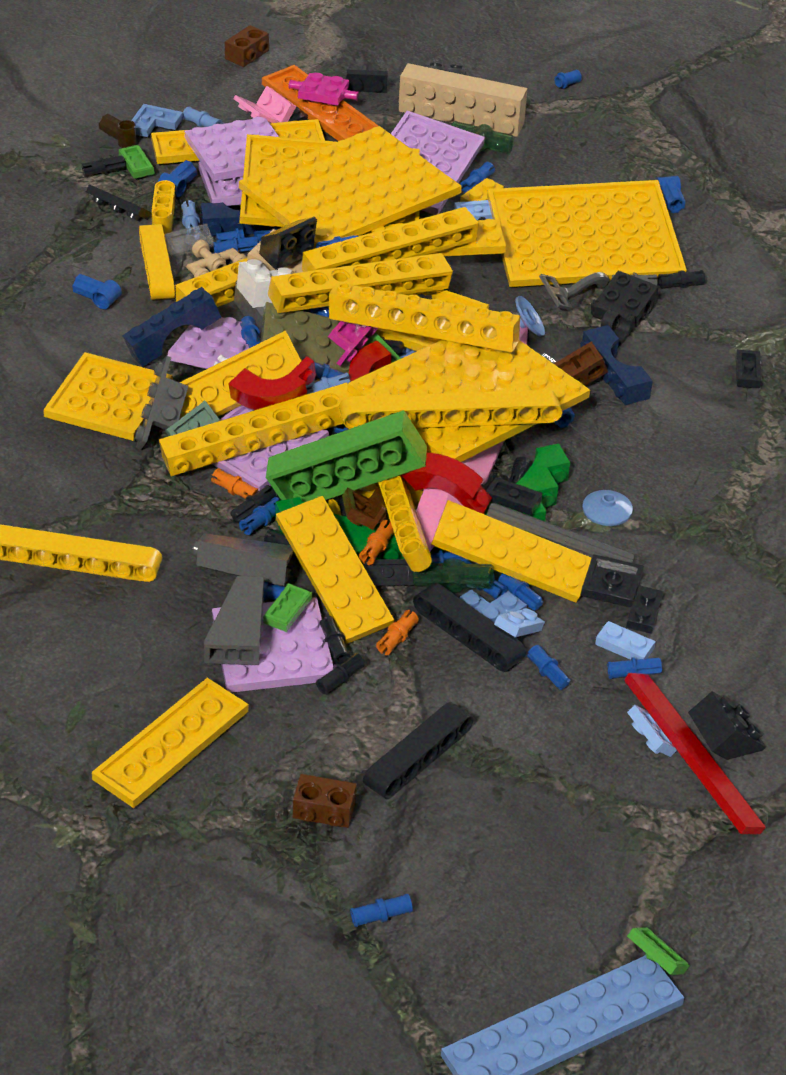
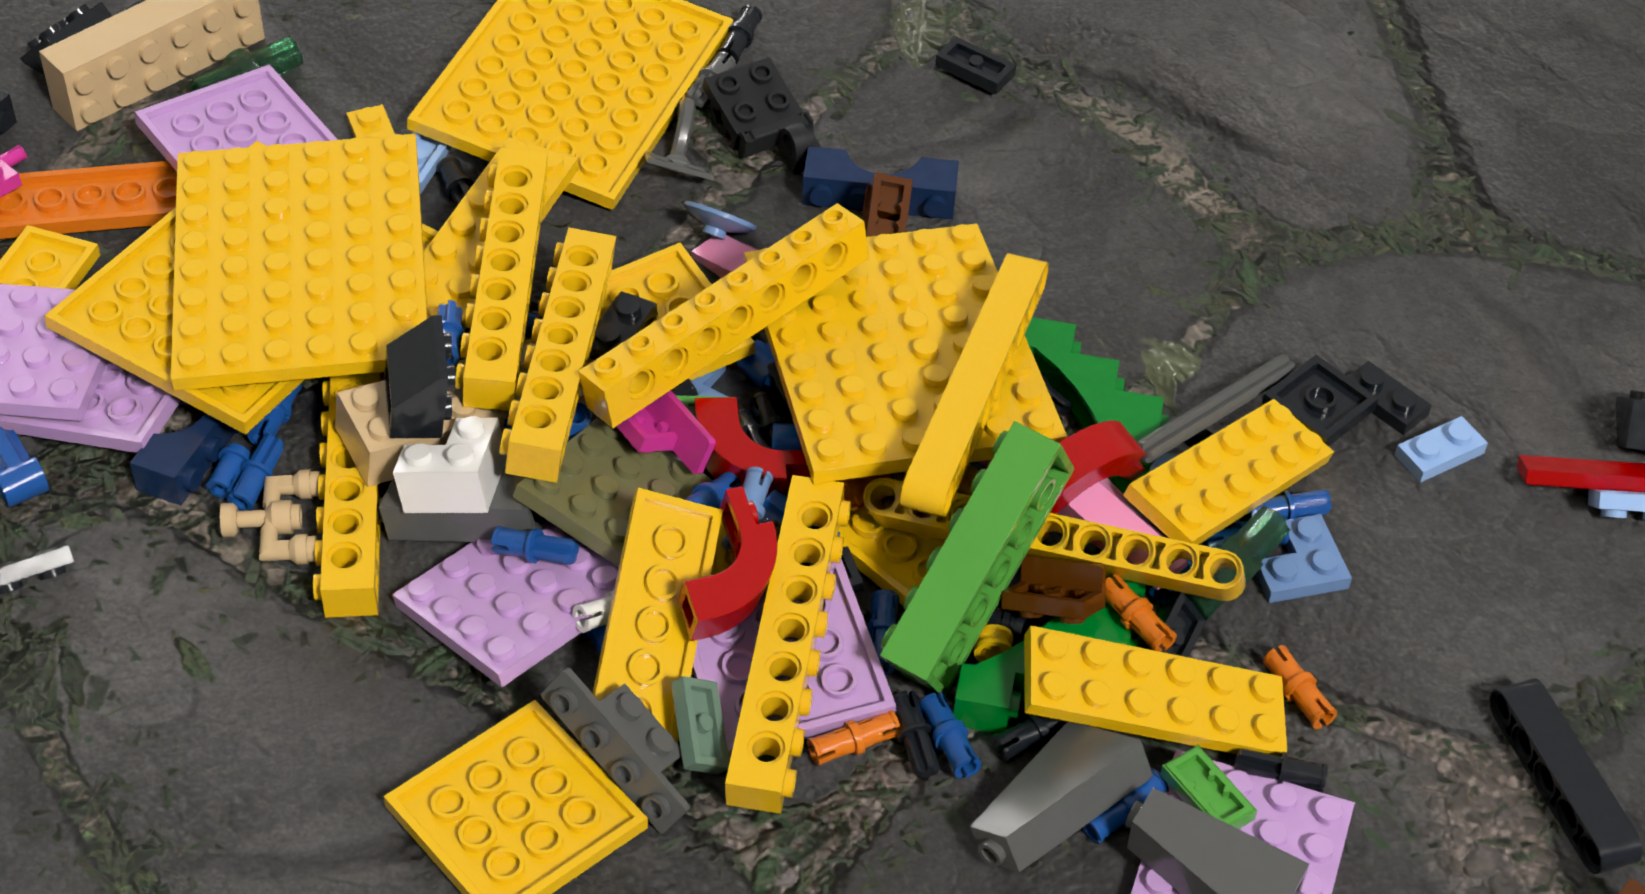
camera: 60 degrees left, 5 degrees up
blue piece [72,274,122,309] -> none
dark blue arch [122,287,221,367] -> none
yellow beam [139,224,175,300] -> none
yellow beam [152,180,175,236] -> none
clear plate [164,224,214,258] -> none
medium blue pin [181,200,200,240] -> none
black axle [316,653,365,695] -> none
black beam [413,583,526,672] -> none
blue pin [460,162,495,193] -> none
black plate [486,477,542,516] -> none
light blue plate [494,608,545,637] -> none
blue axle [527,645,570,690] -> none
medium blue dish [582,490,633,526] -> none
blue axle [607,657,662,679] -> none

